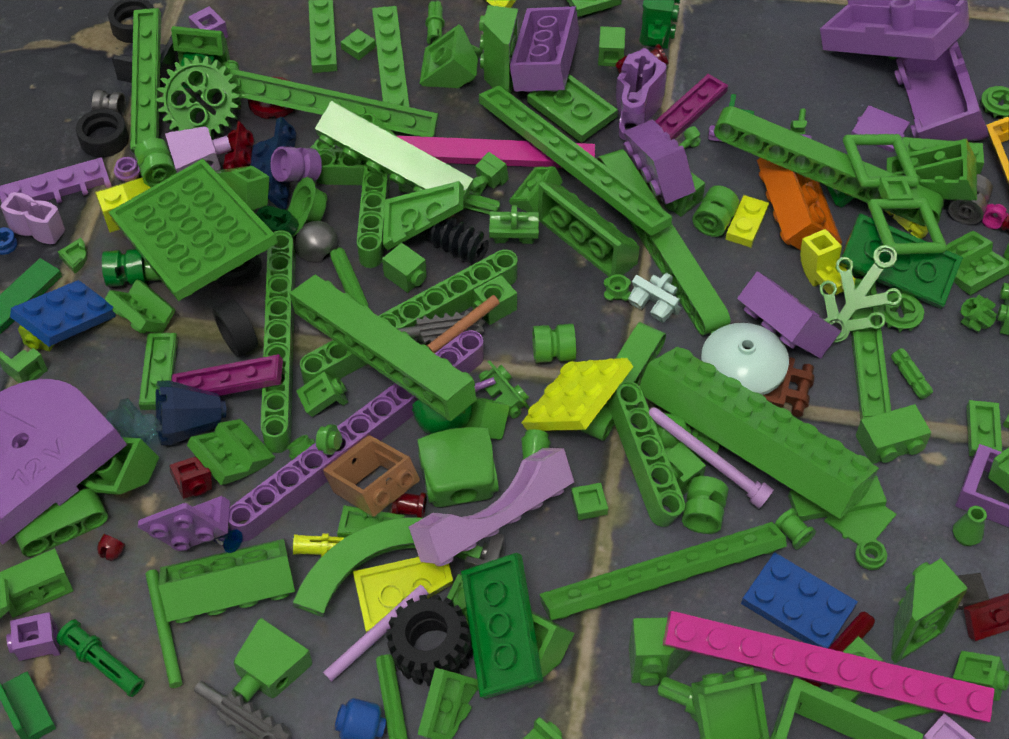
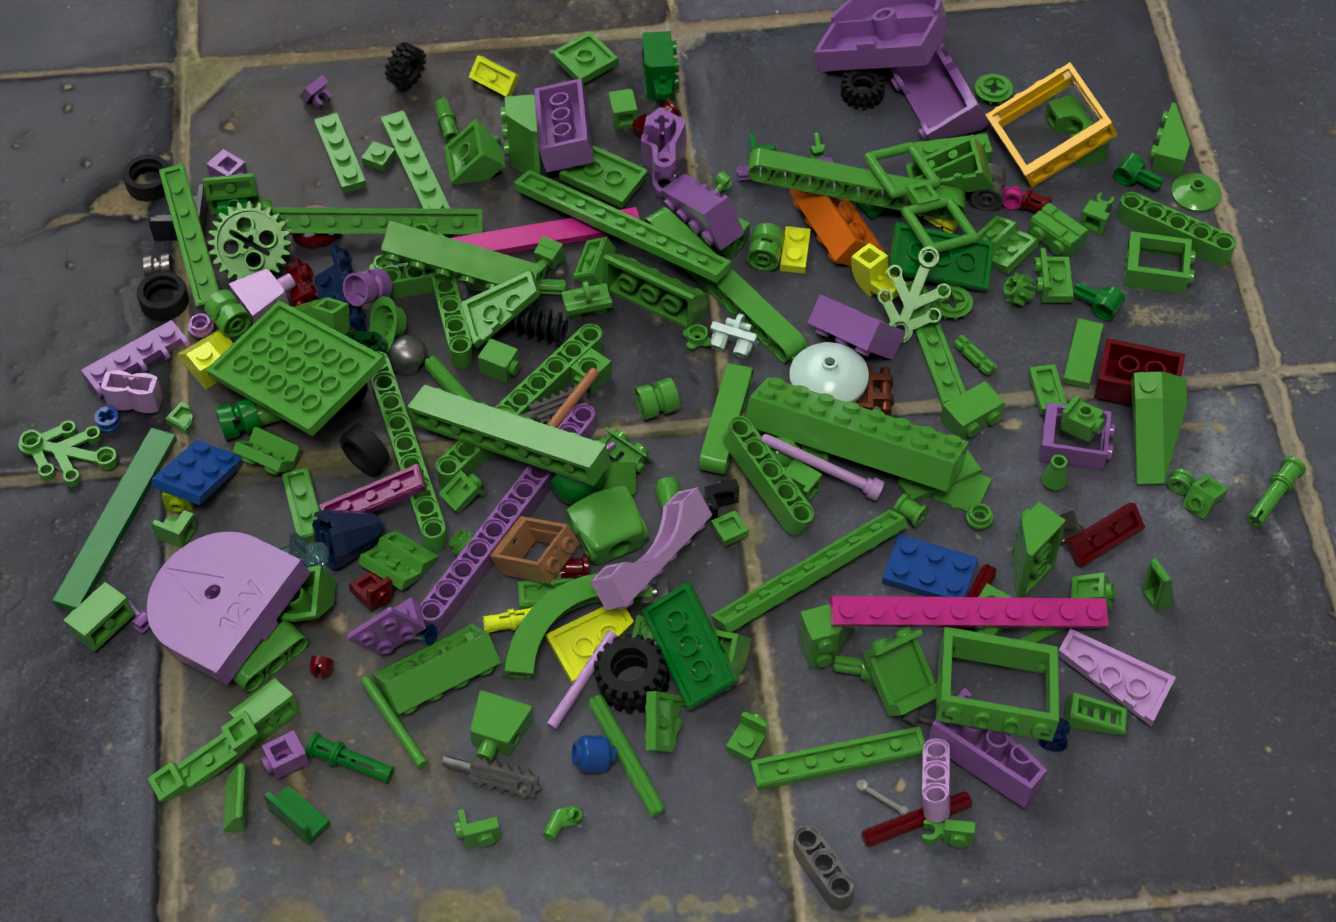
camera: 15 degrees left, 0 degrees up
bright green plate [316,424,342,455] -> none
neon yellow plate [521,358,634,431] -> none
magenta tile [655,74,728,140] -> none
bright green wheel [682,476,729,534] -> none
medium lavender piece [851,106,910,152] -> none
none -> black bracket [704,479,739,520]
none -> black tyre [841,68,885,111]

